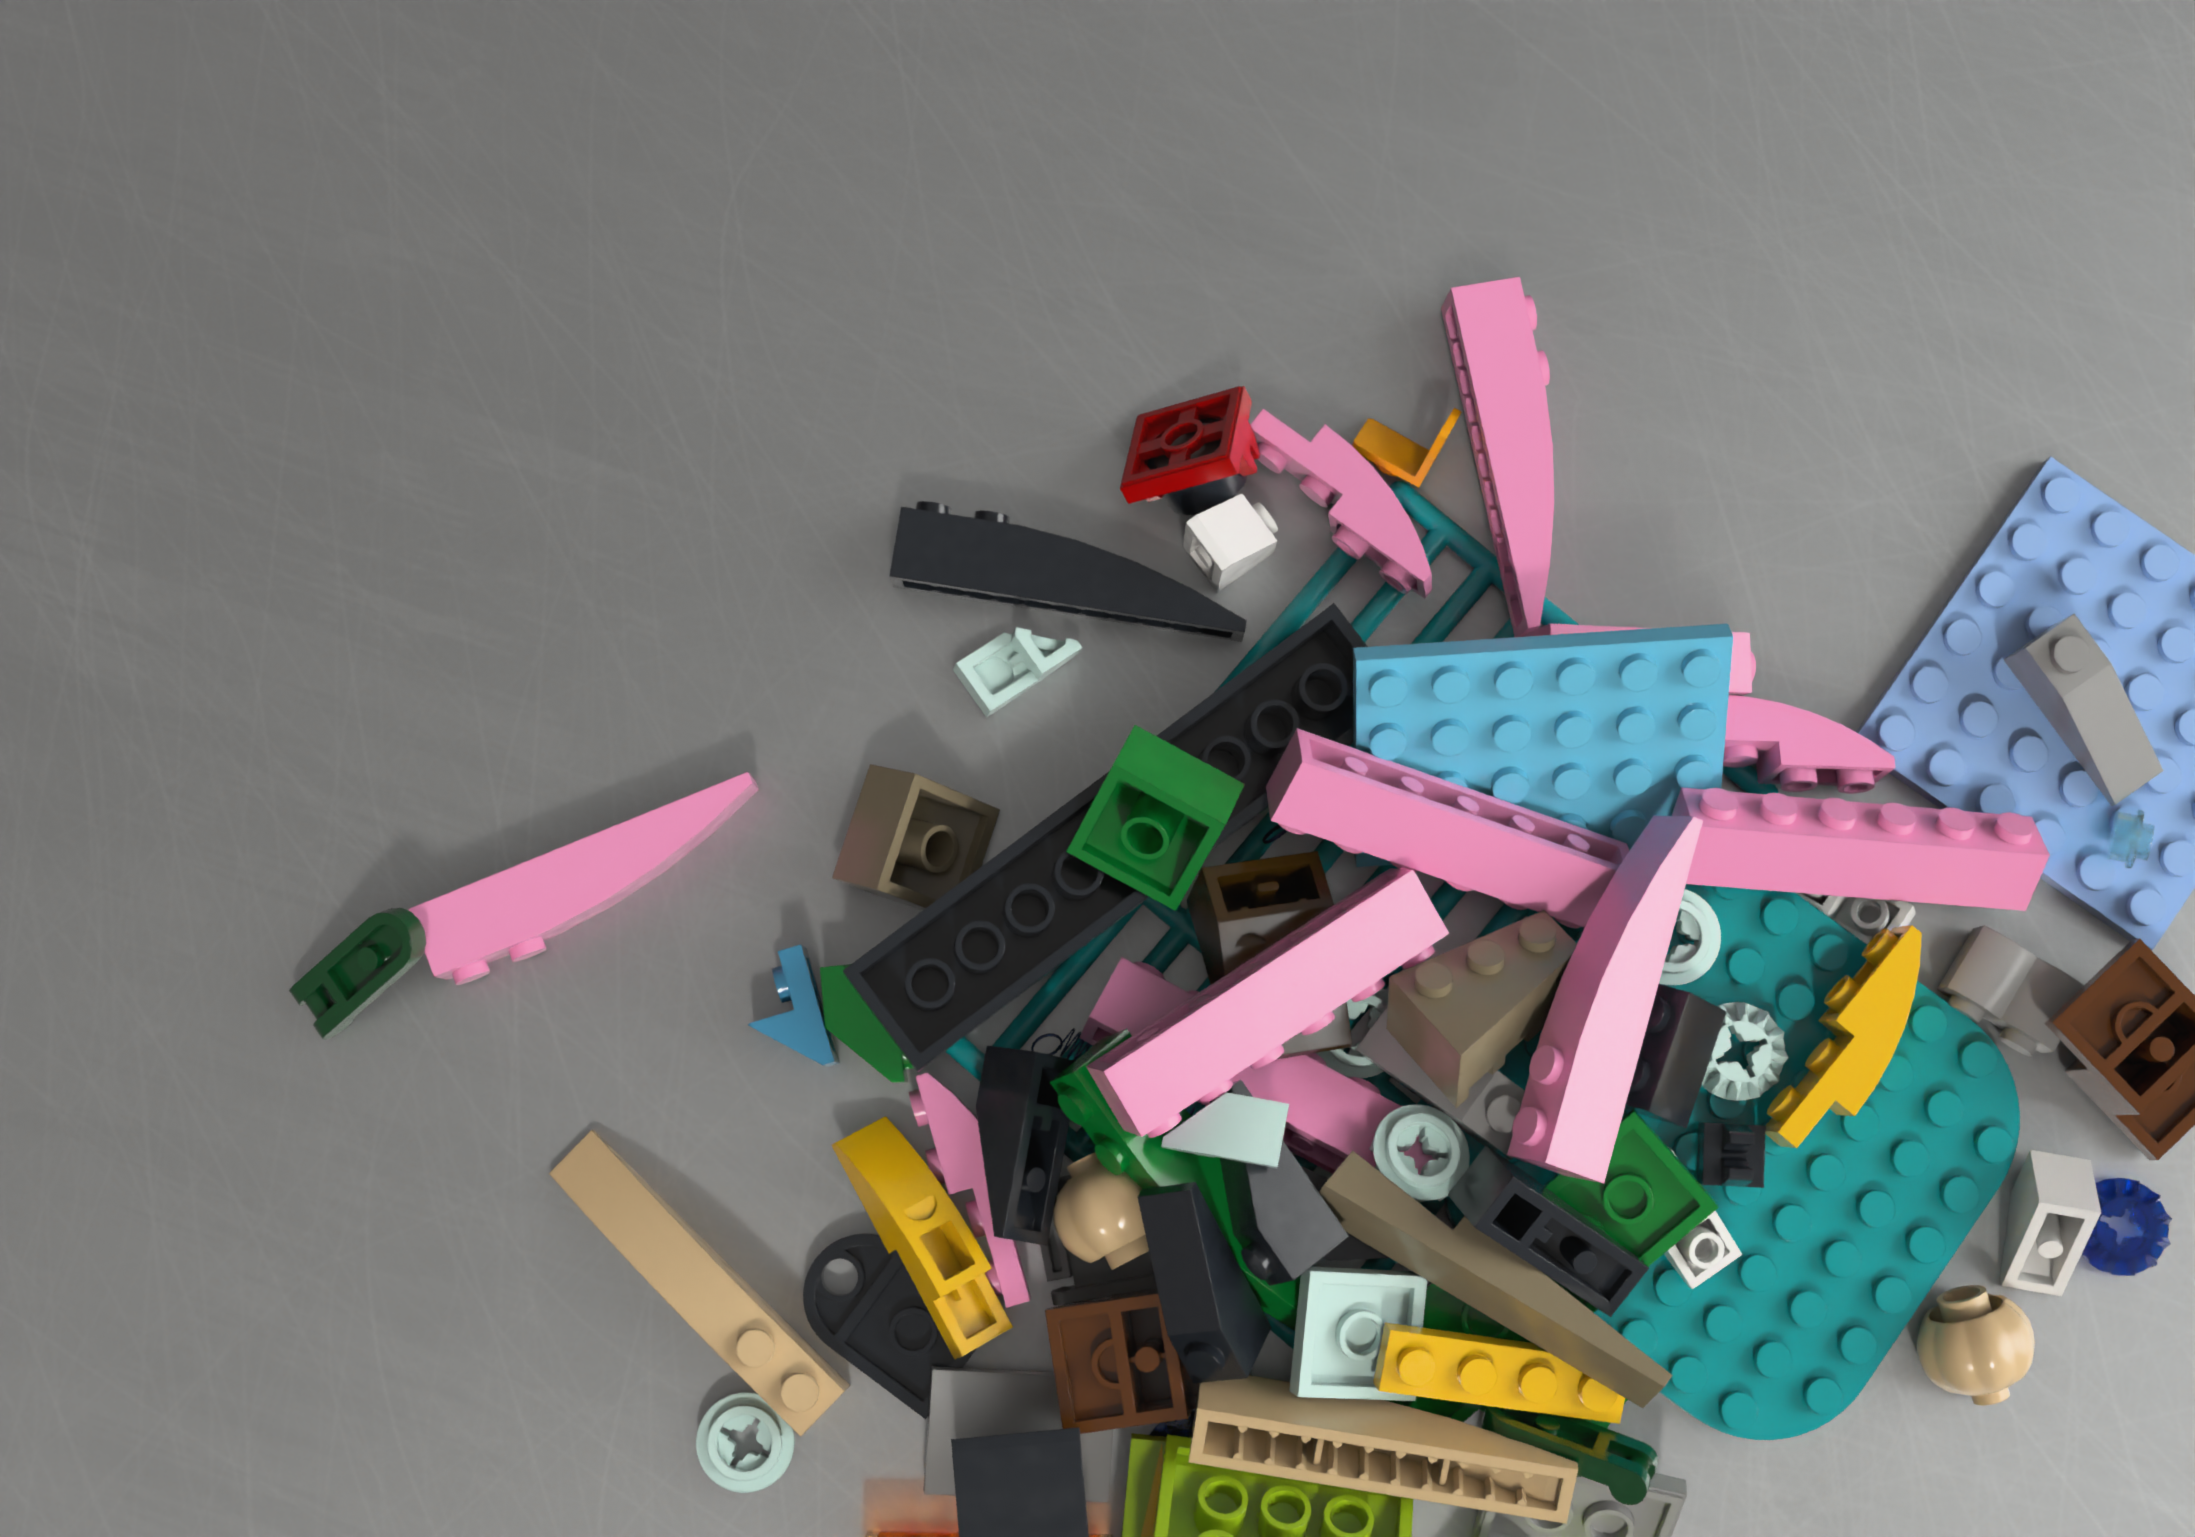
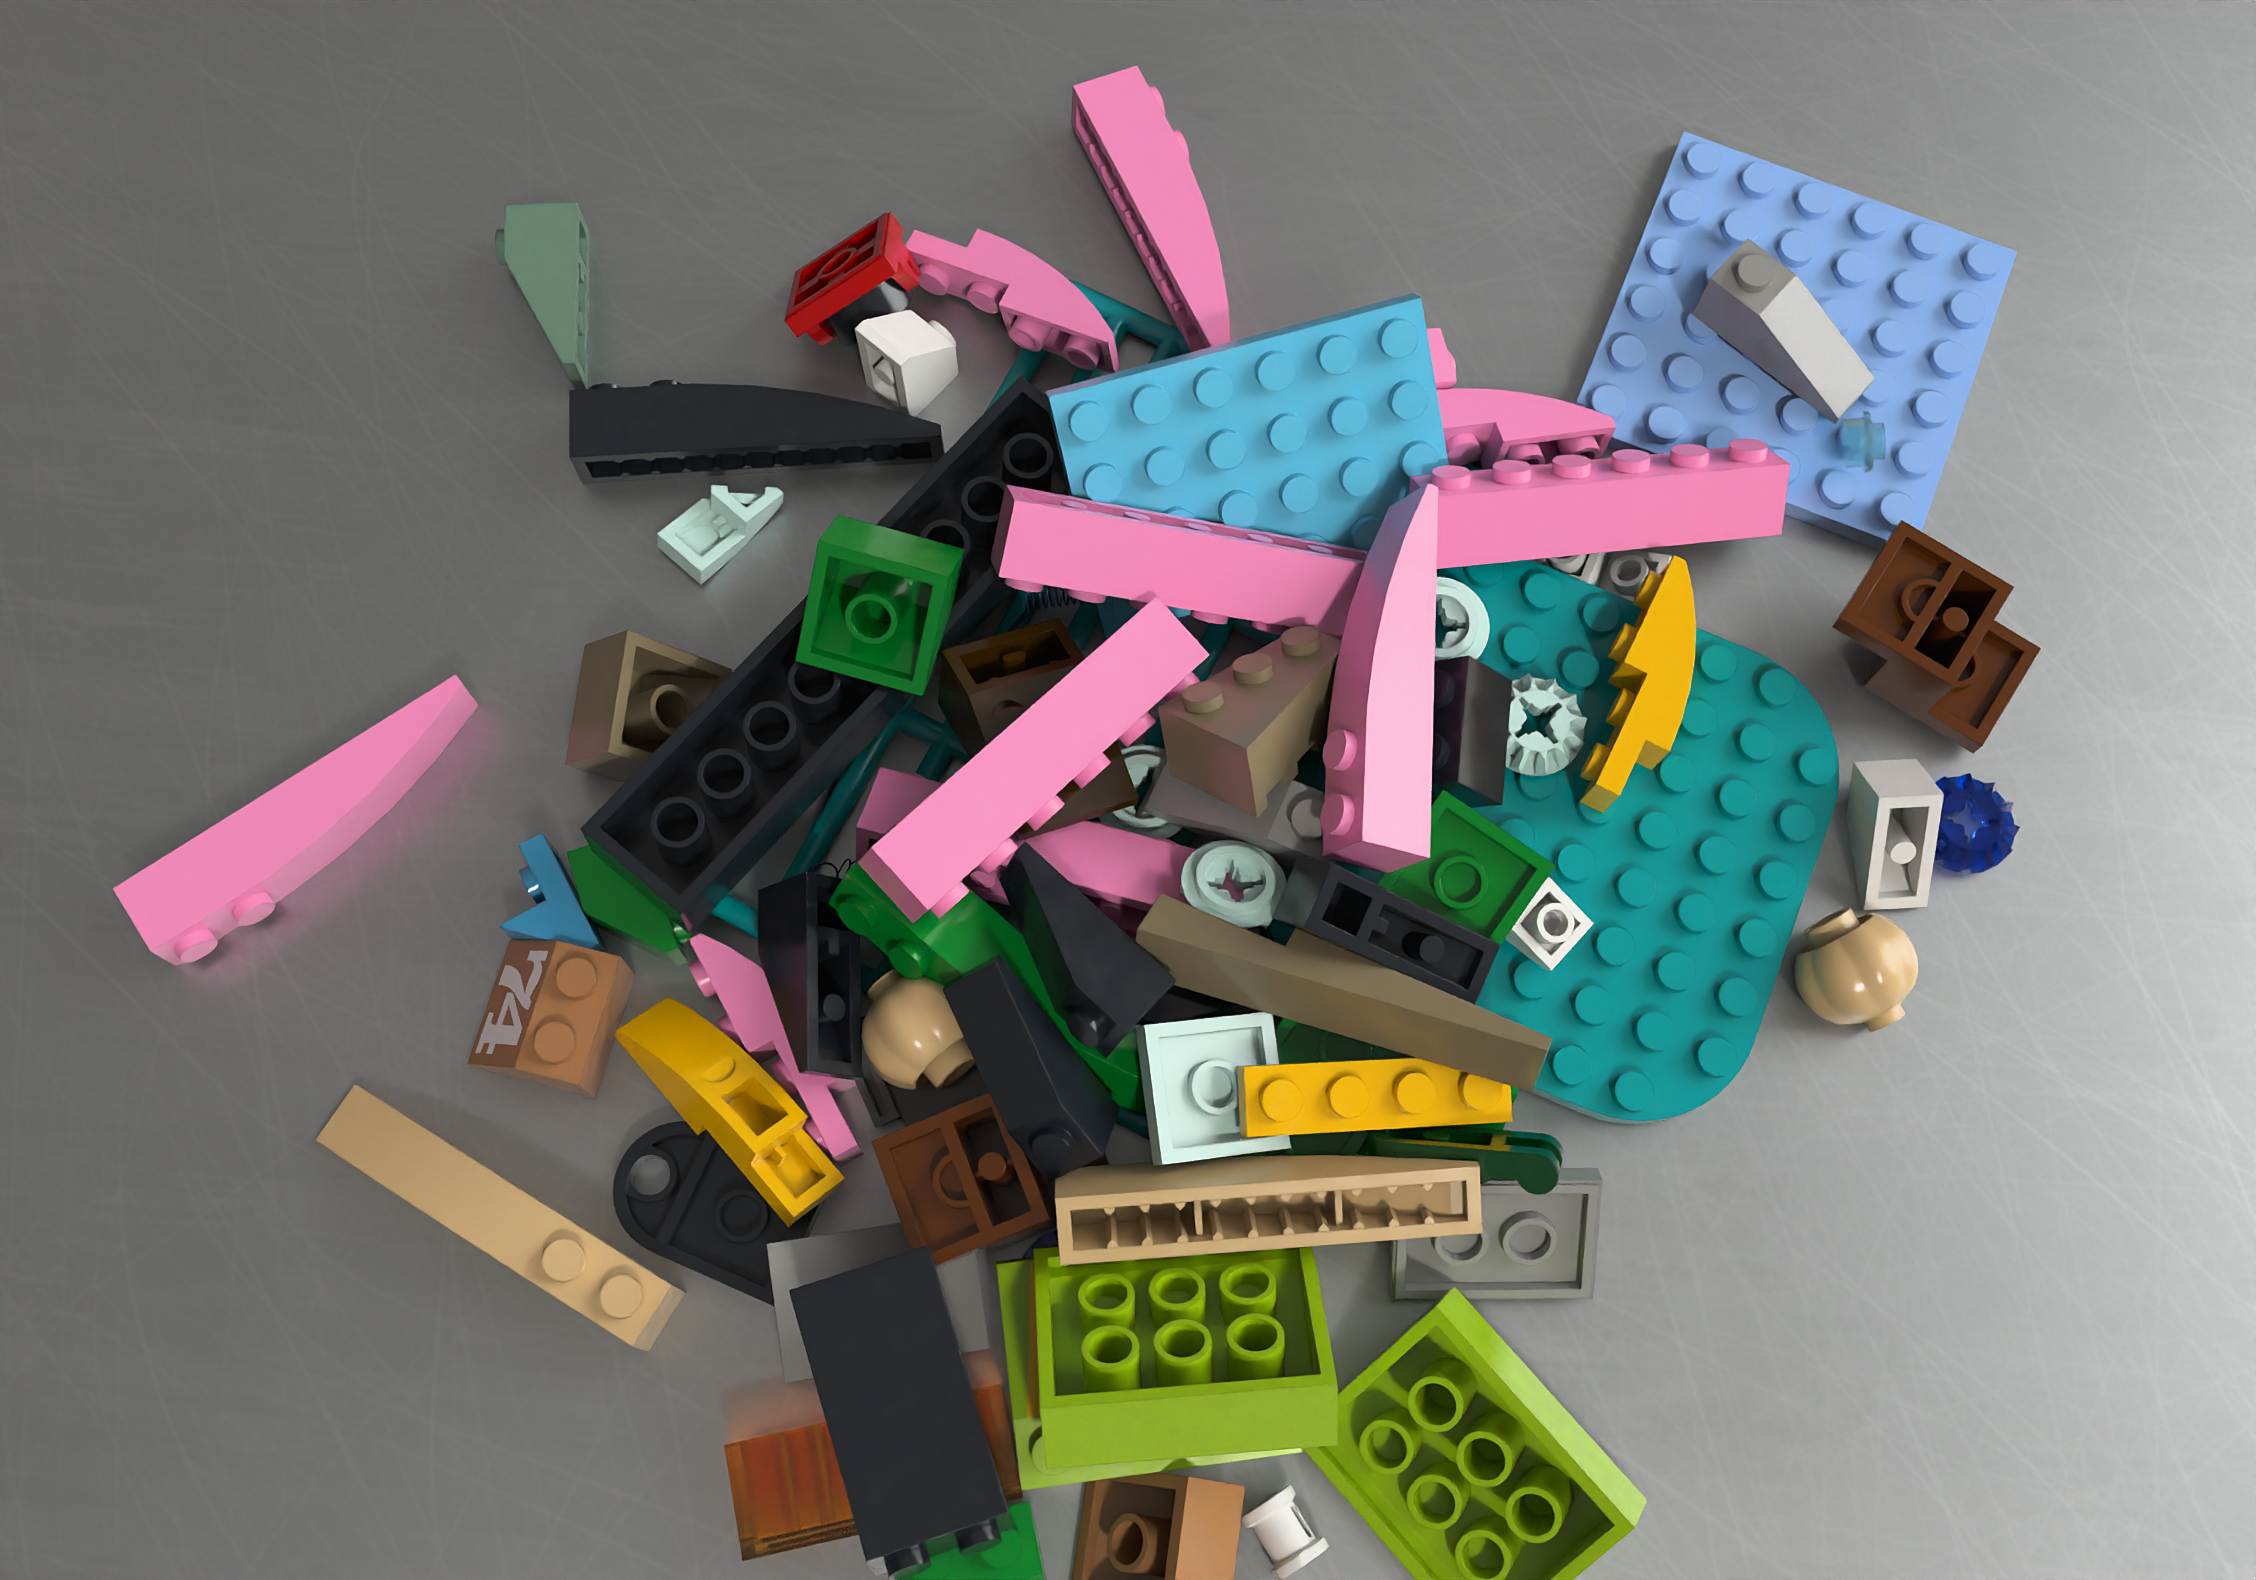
camera: 15 degrees left, 10 degrees down
dark green plate [289,908,426,1040] -> none
light aqua gear [696,1391,796,1493] -> none
light aqua slope [1161,1092,1289,1169] -> none
light orange bracket [1352,407,1462,488] -> none
black tile [1697,1122,1766,1188] -> none
light grey brick [1937,925,2084,1056] -> none
none -> medium nougat slope [467,940,636,1099]
none -> sand green slope [495,202,590,390]

